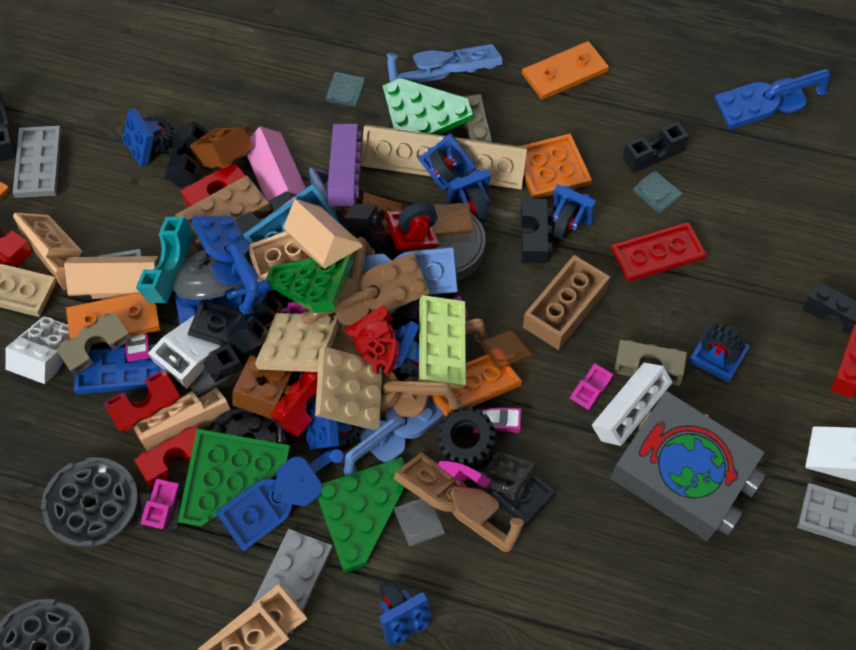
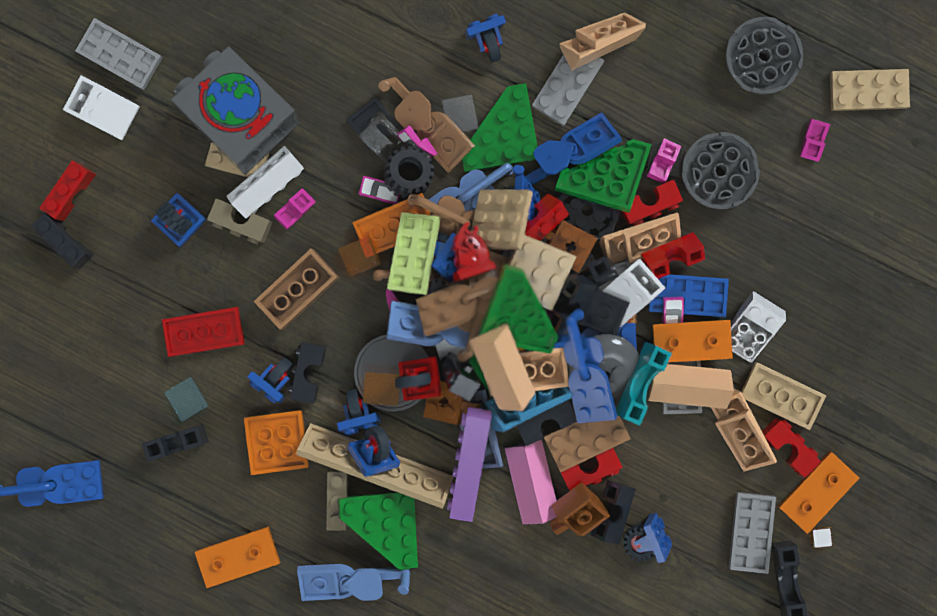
camera: 170 degrees left, 30 degrees up
dark tan arch [56,312,132,376] -> none
clear light blue piece [325,72,365,107] -> none

